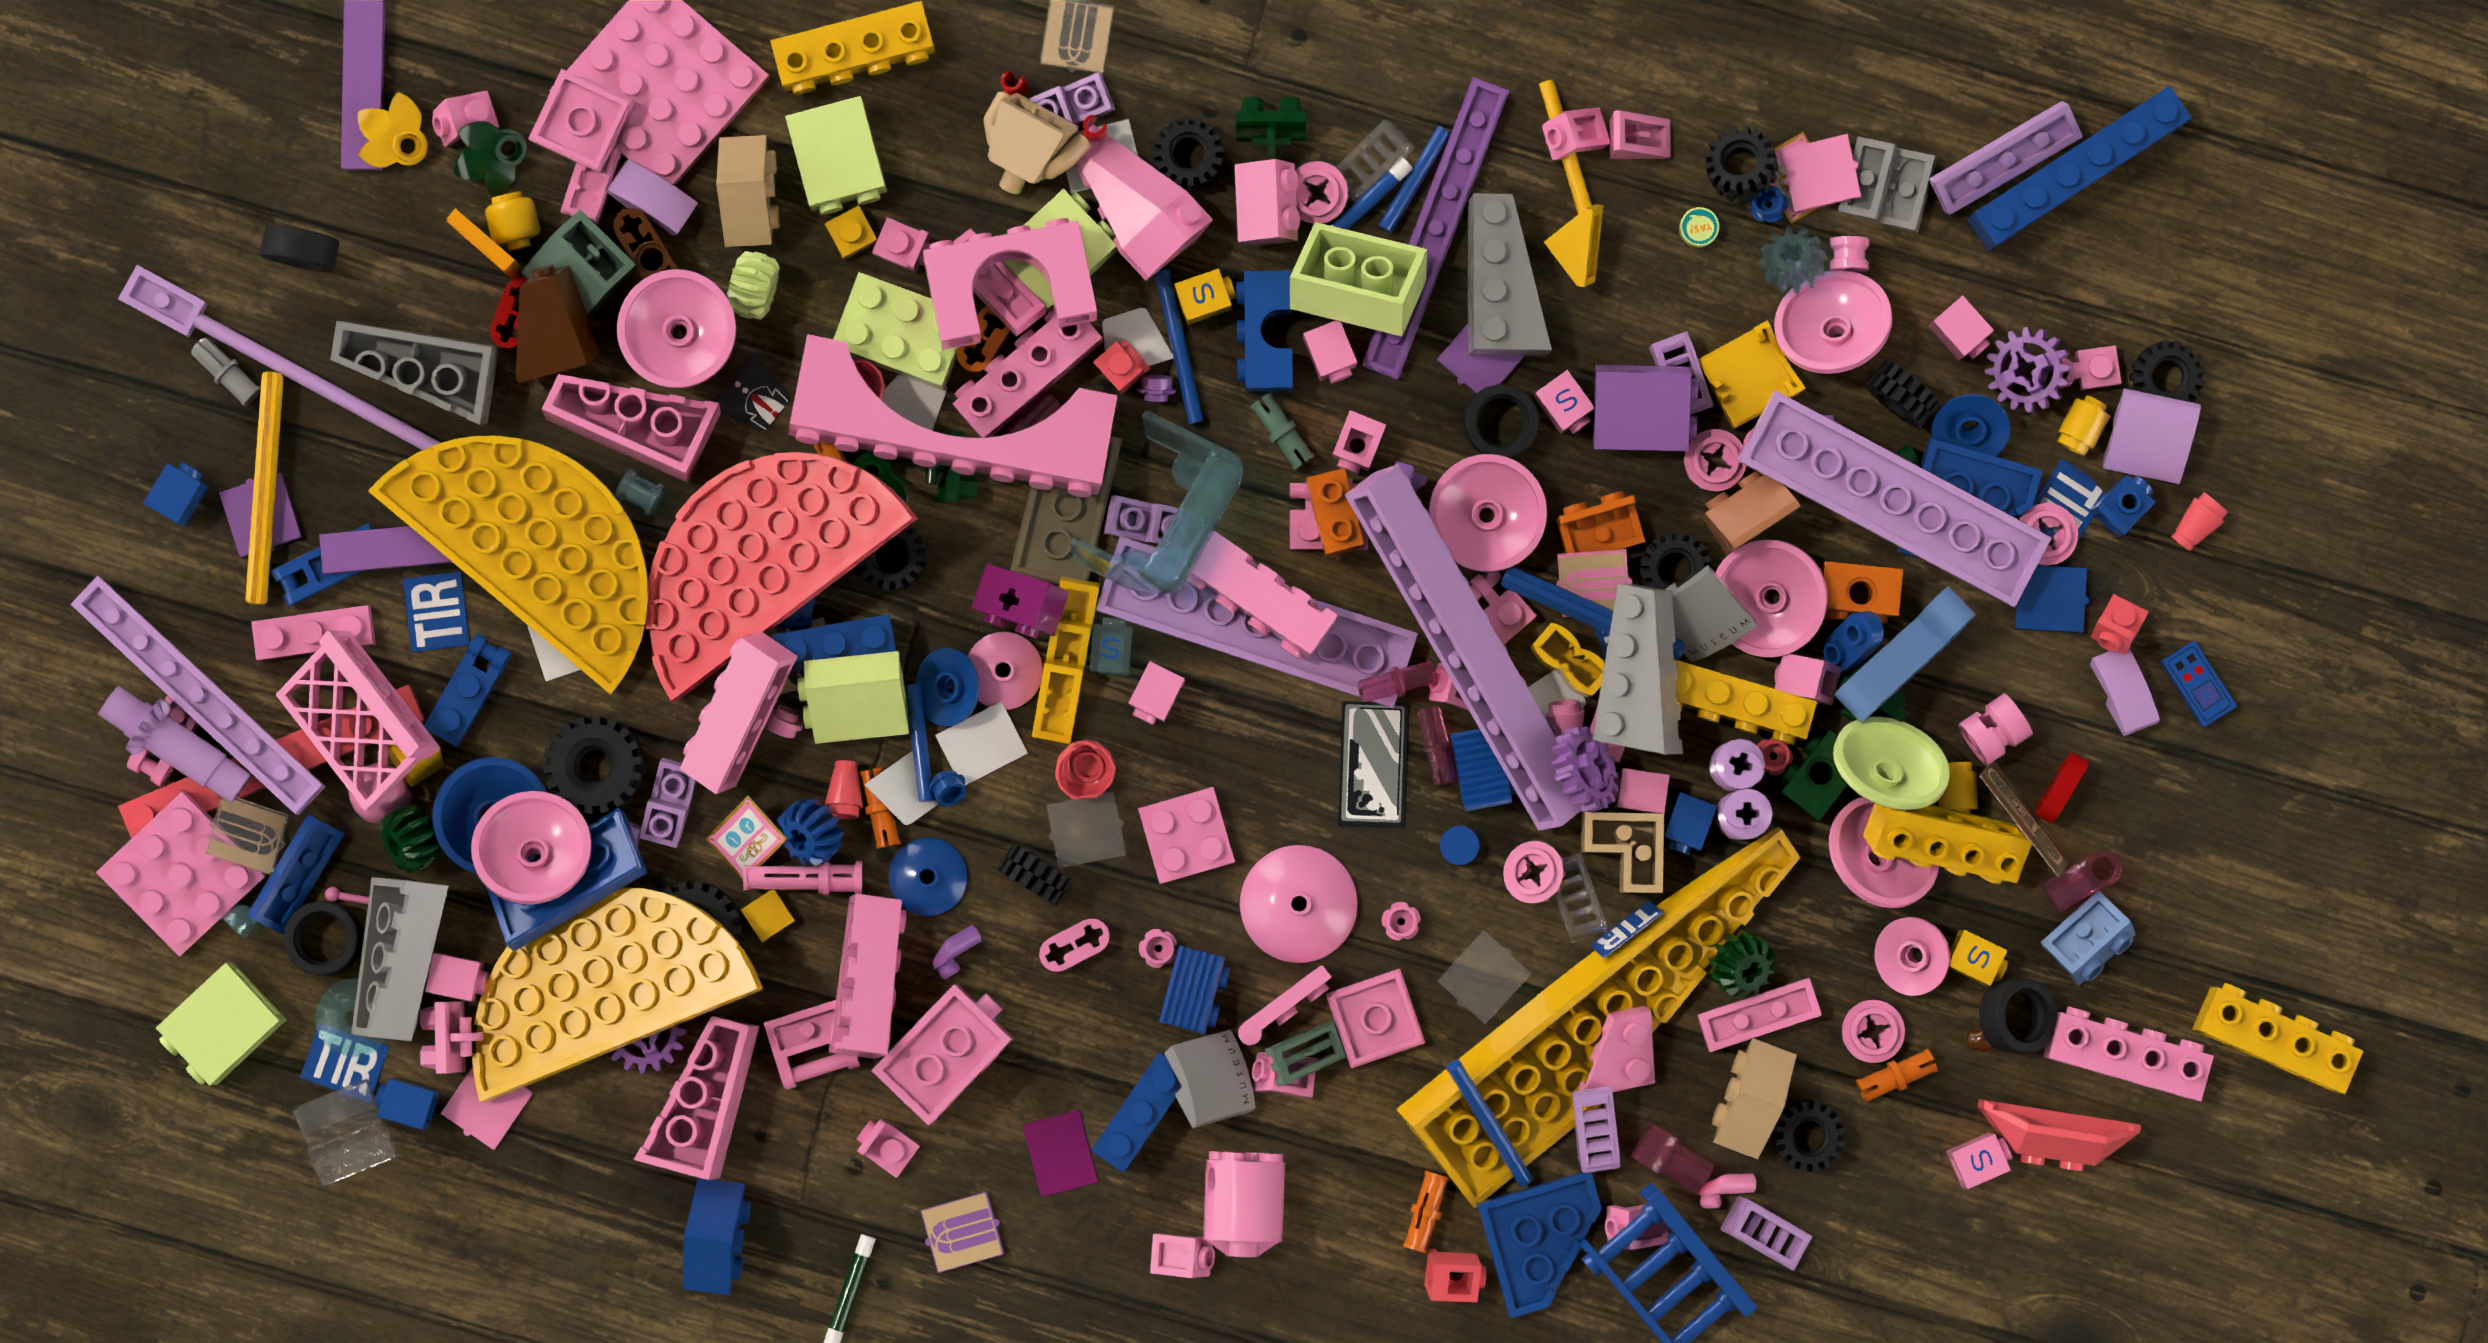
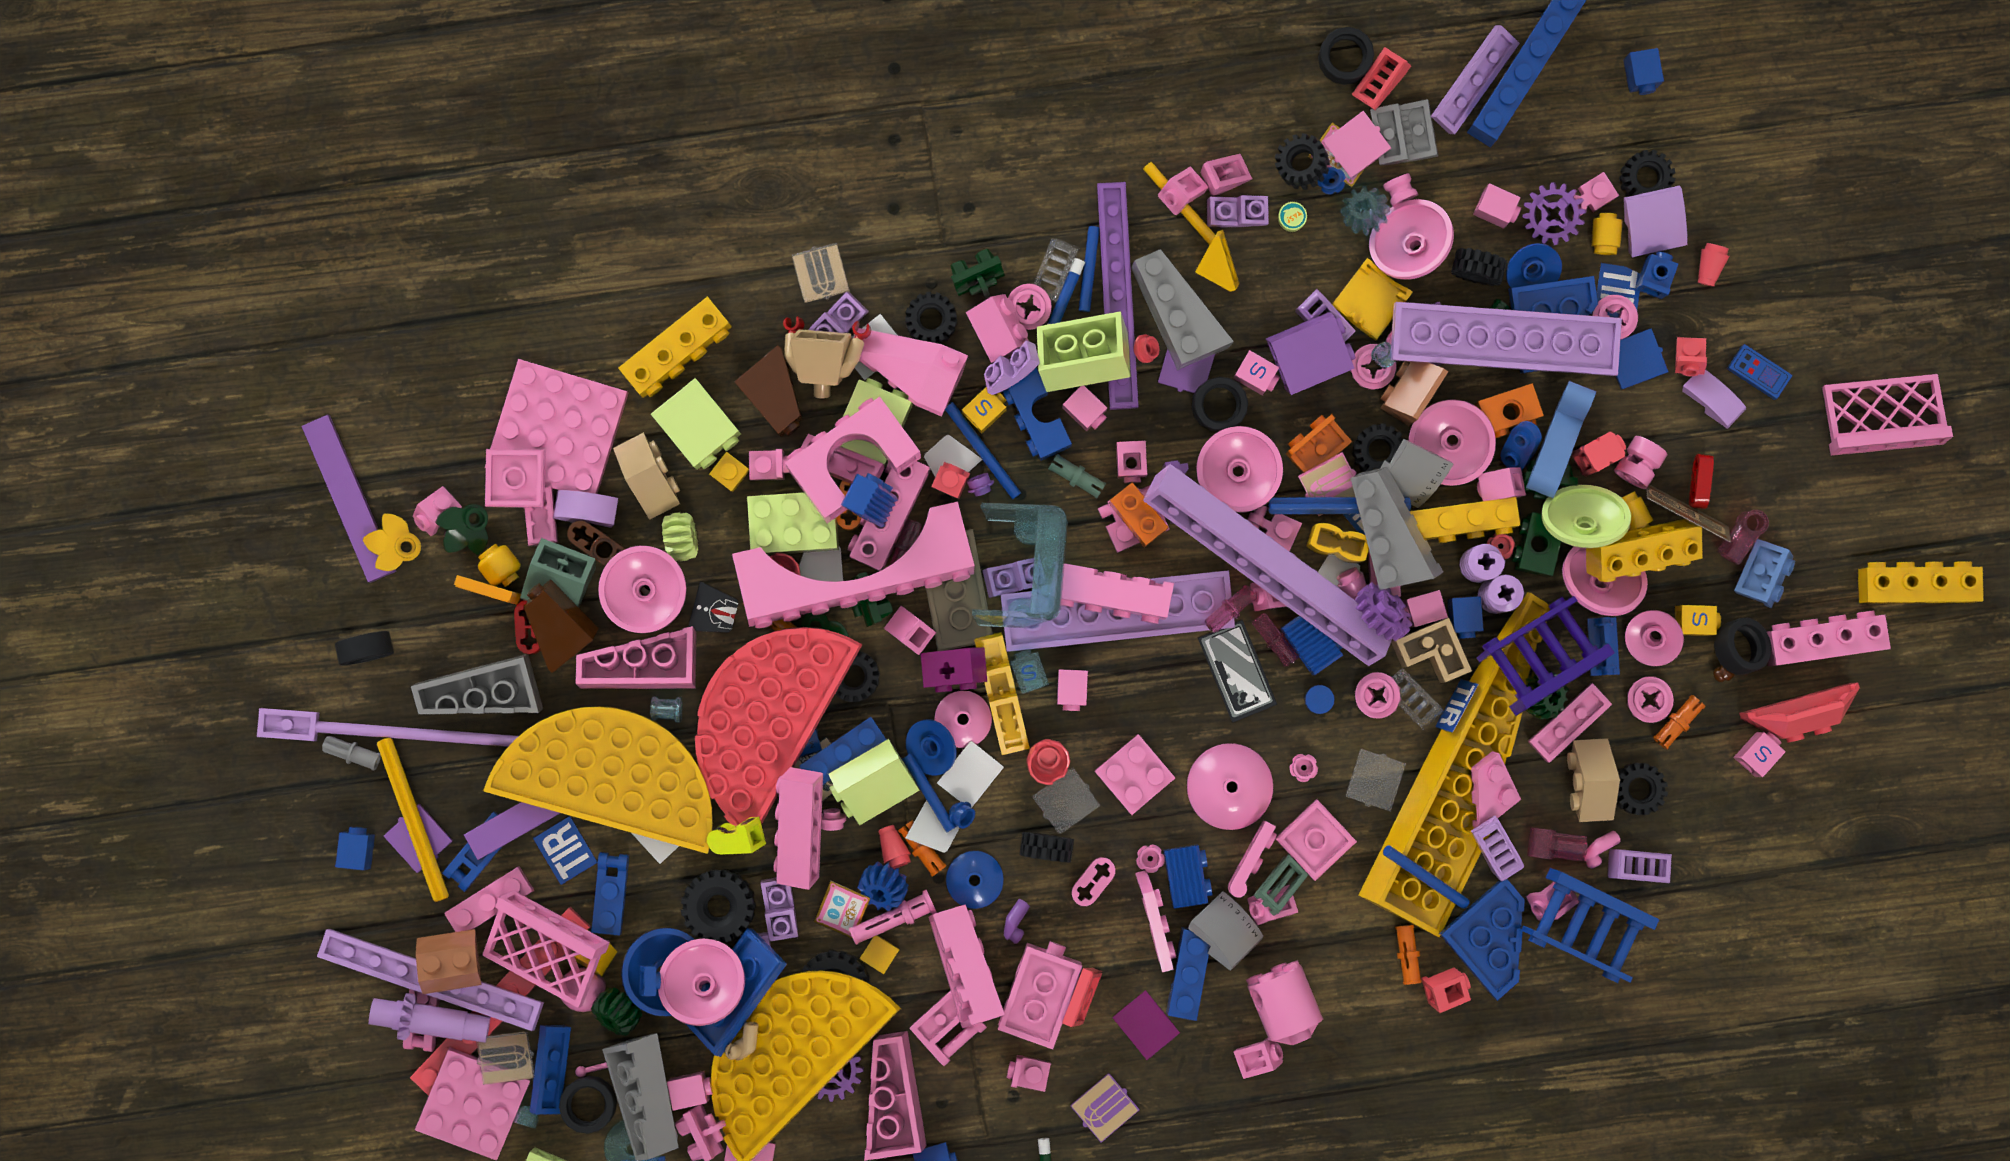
camera: 20 degrees left, 0 degrees up
none -> nougat slope [416,929,482,994]
none -> blue plate [639,965,661,996]
none -> neon yellow leg [707,817,766,855]
none -> tan arm [725,1022,758,1060]
none -> reddish brown slope [734,345,802,437]
none -> blue brick [841,473,898,528]
none -> bright pink brick [884,606,936,655]
none -> lavender slope [984,340,1040,395]
none -> coral tile [1062,967,1102,1027]
none -> coral plate [1134,334,1159,363]
none -> bright pink wing [1135,870,1176,972]
none -> lavender slope [1207,195,1269,227]
none -> black tyre [1318,27,1374,85]
none -> coral slope [1352,47,1411,110]
none -> clear light blue hinge [1371,342,1396,368]
none -> dark purple fence [1477,596,1615,716]
none -> coral brick [1571,431,1626,477]
none -> blue hinge [1587,617,1620,676]
none -> blue brick [1623,48,1664,95]
none -> bright pink fence [1822,374,1953,456]

